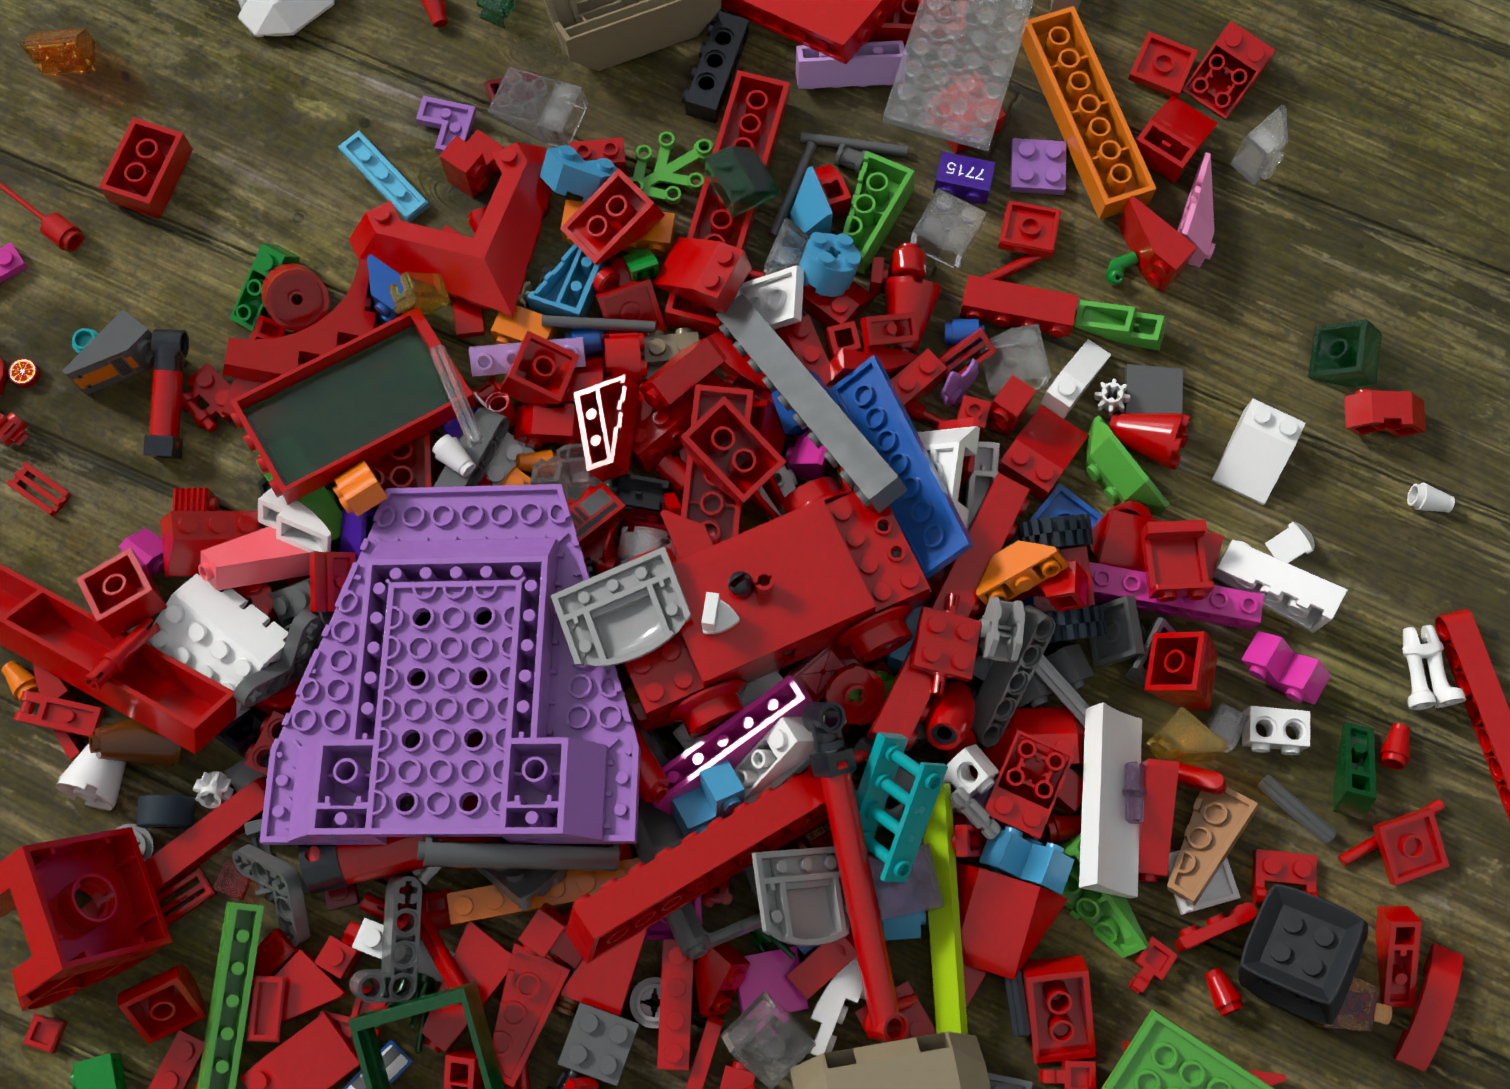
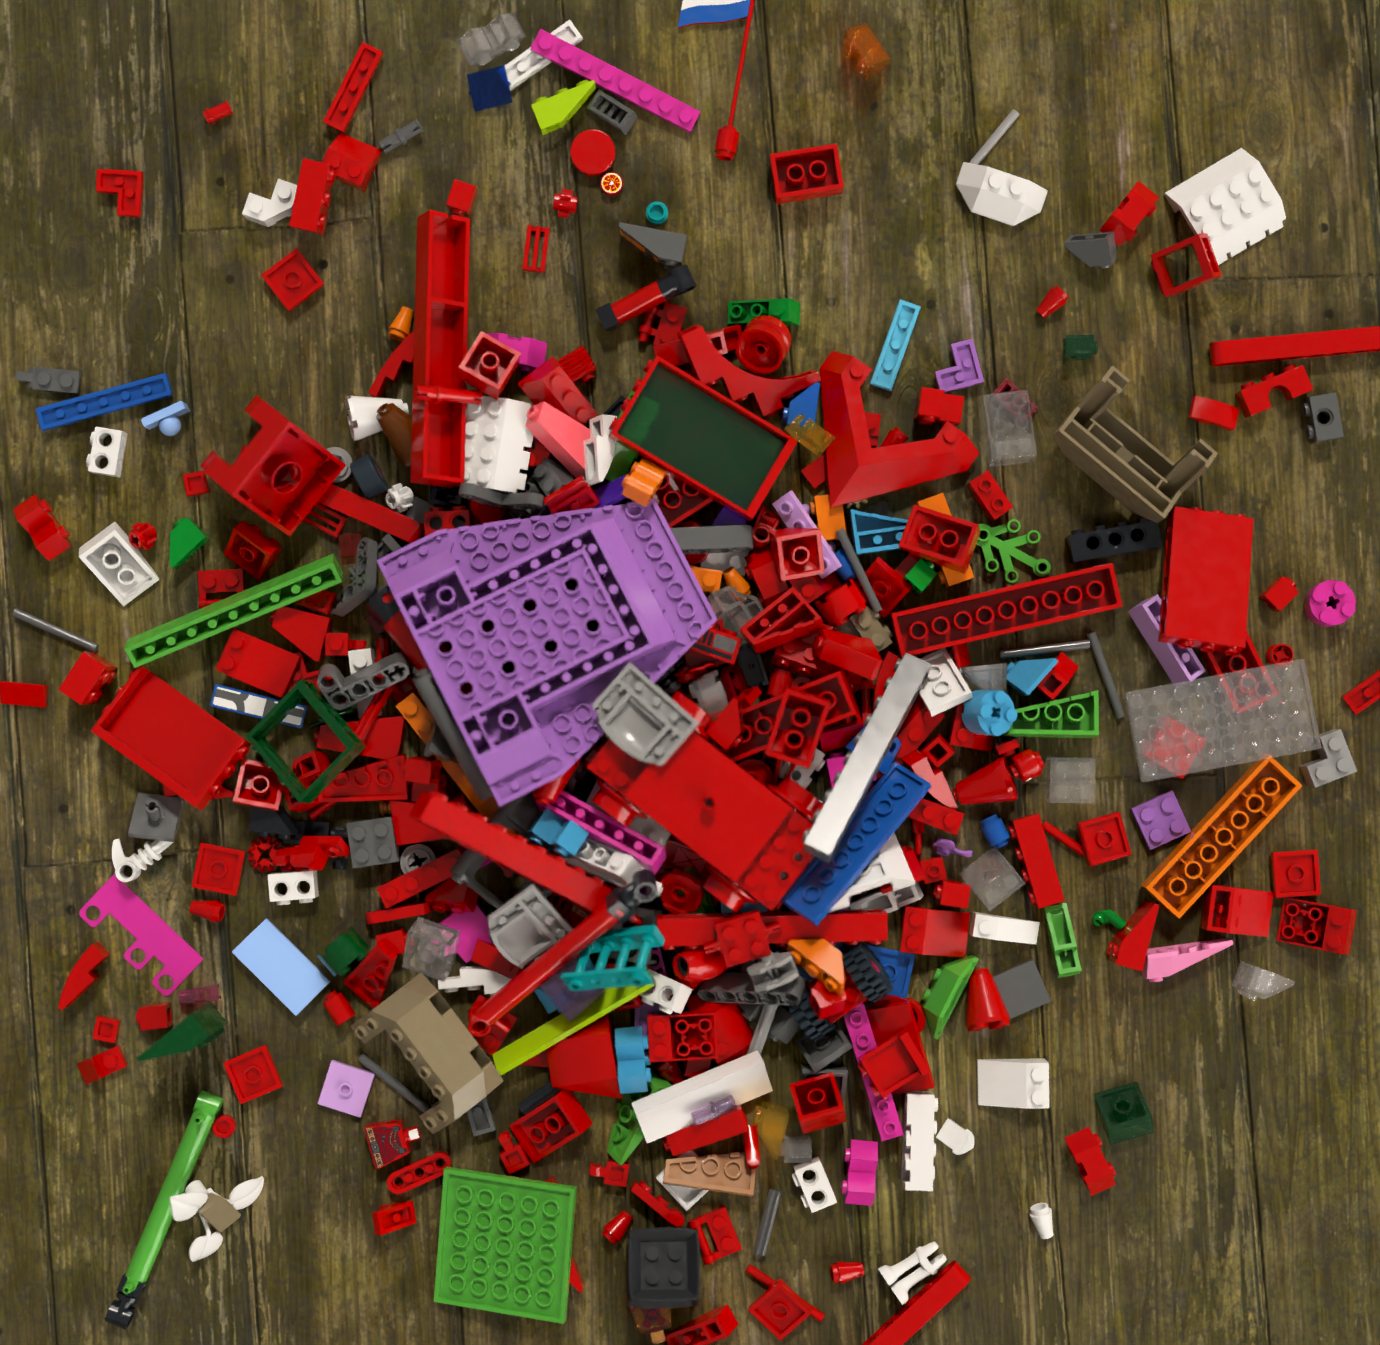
camera: 60 degrees right, 15 degrees up
red plate [13,691,105,737] -> none
red tile [247,976,286,1042] -> none
clear axle [430,344,484,447] -> none
white cone [432,434,476,477] -> none
dark azure brick [540,145,617,202] -> none
red tile [592,266,620,293] -> none
red slope [652,237,752,314] -> none
white tile [701,592,740,635] -> none
slope [705,146,781,218] -> none
black hinge [728,571,755,597] -> none
dark grey bush [834,142,865,175] -> none
red slope [860,312,919,347] -> none
dark purple brick [933,151,996,204] -> none
red tile [938,327,998,378] -> none
light grey axle [950,787,1000,840] -> none
red plate [952,825,987,857] -> none
white gear [1094,379,1130,416] -> none
dark green slope [1333,722,1377,819] -> none

